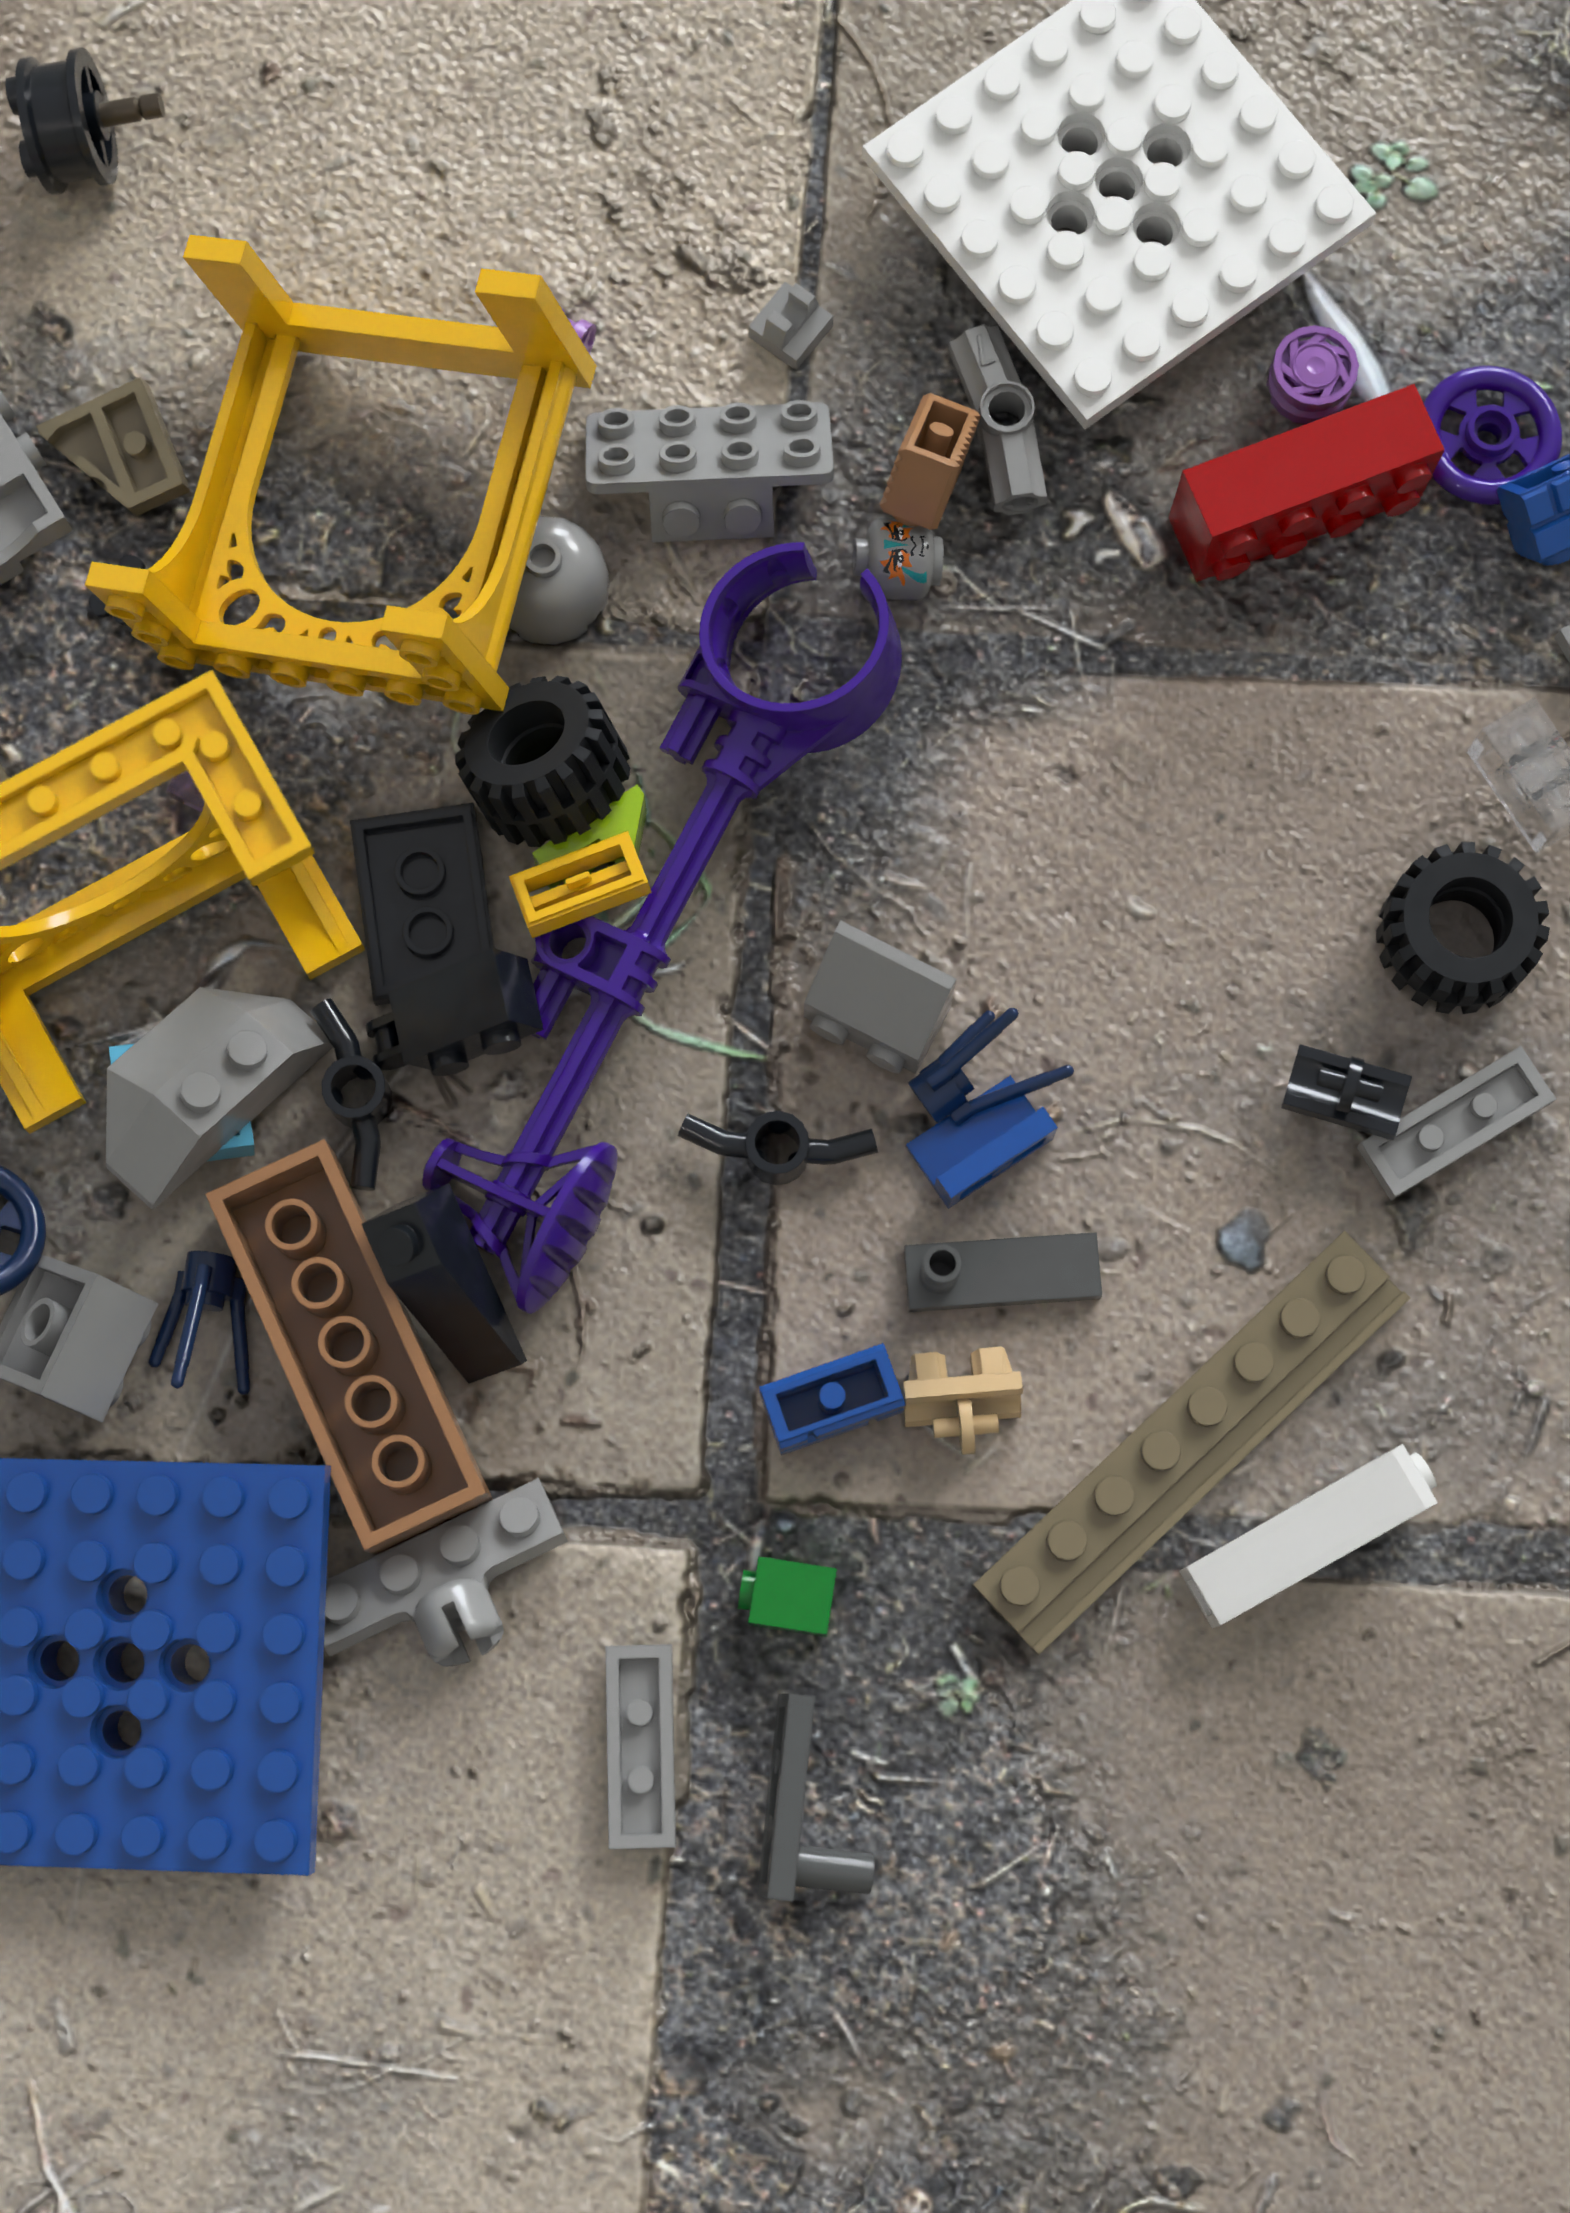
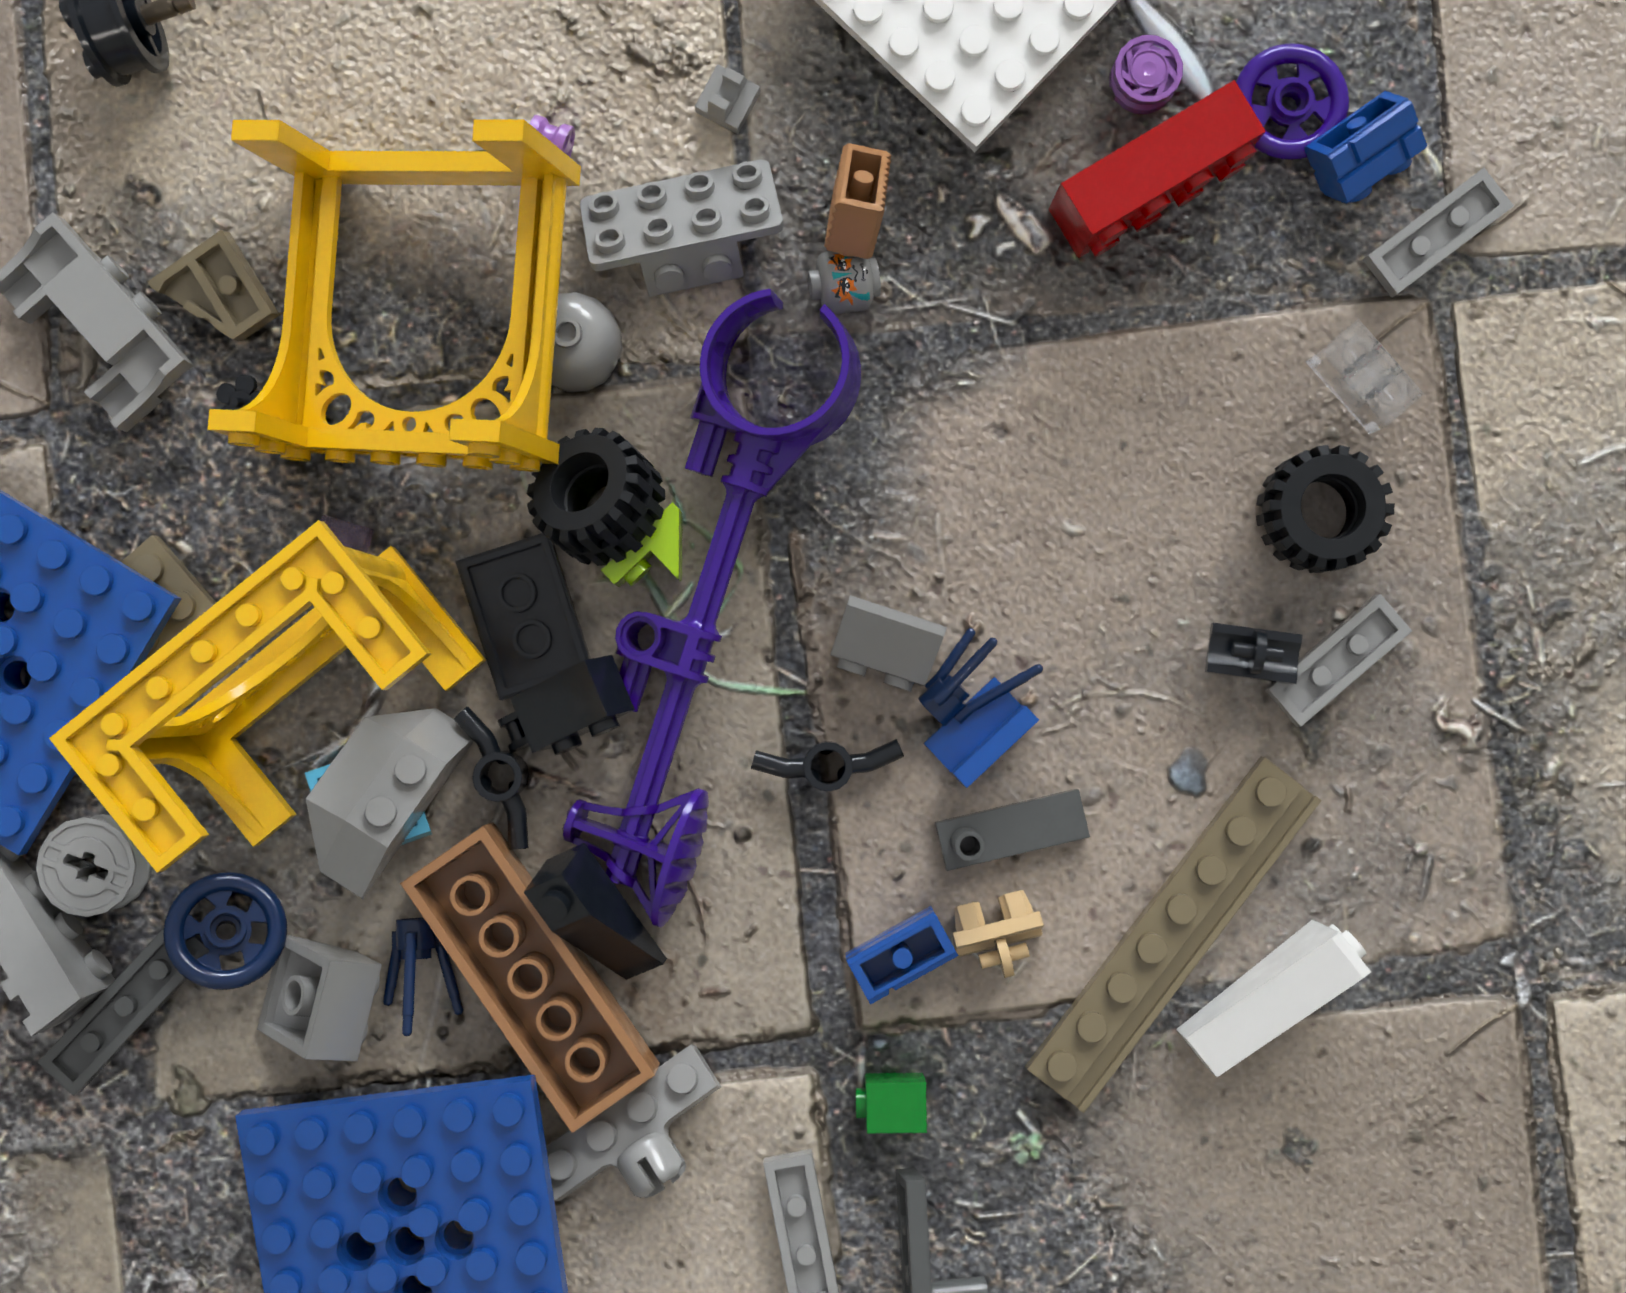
camera: 10 degrees left, 10 degrees up
yellow tile [509,831,652,938] -> none
light grey piece [948,324,1047,516] -> none

